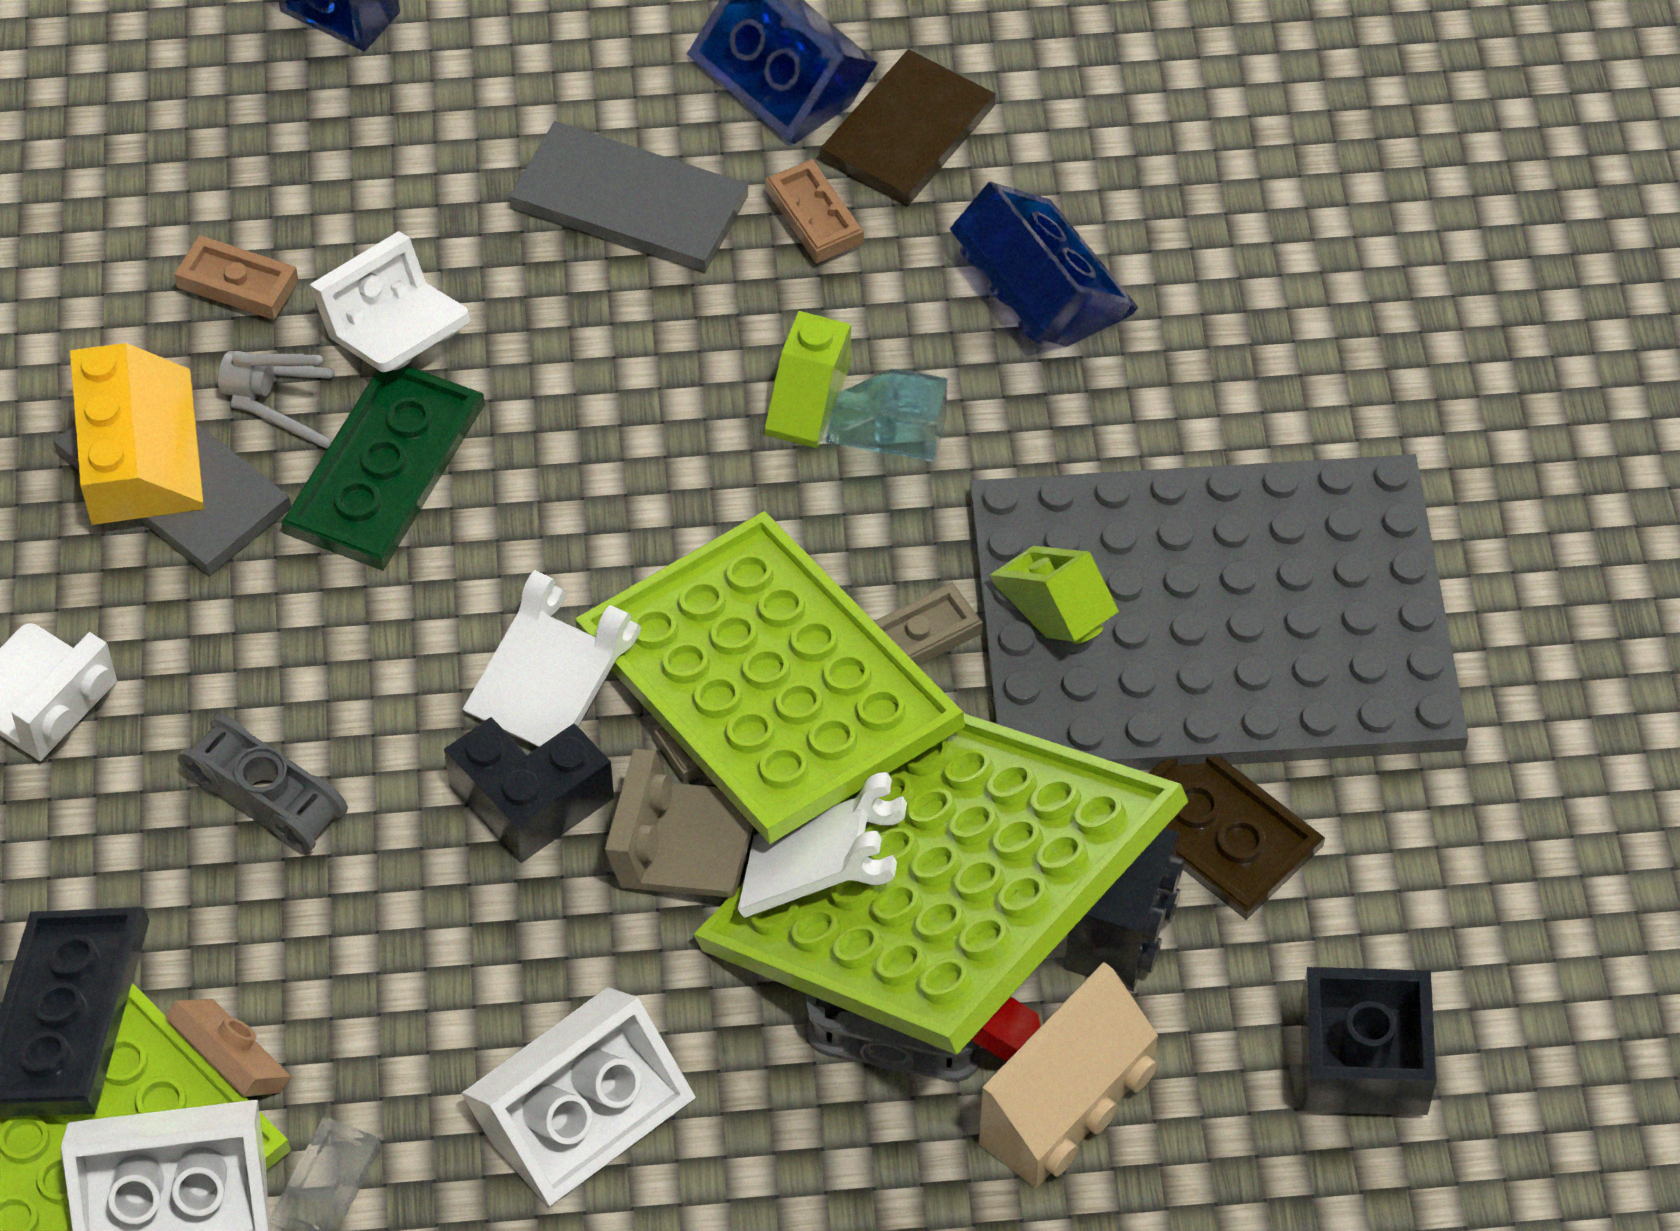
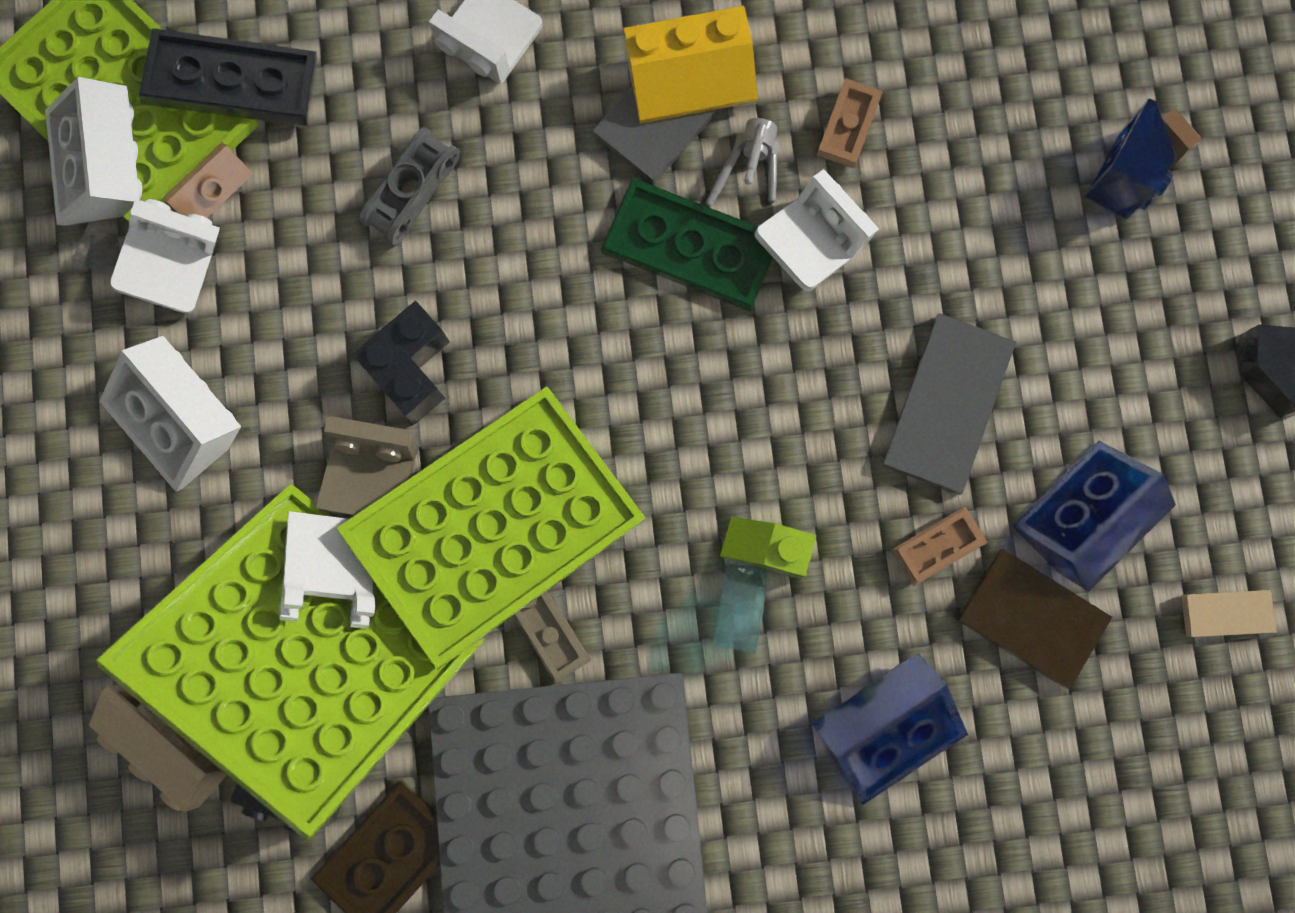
camera: 90 degrees right, 25 degrees up
white flag [462,570,642,748] -> none
lime slope [989,546,1119,644] -> none
none -> white bracket [110,199,220,314]

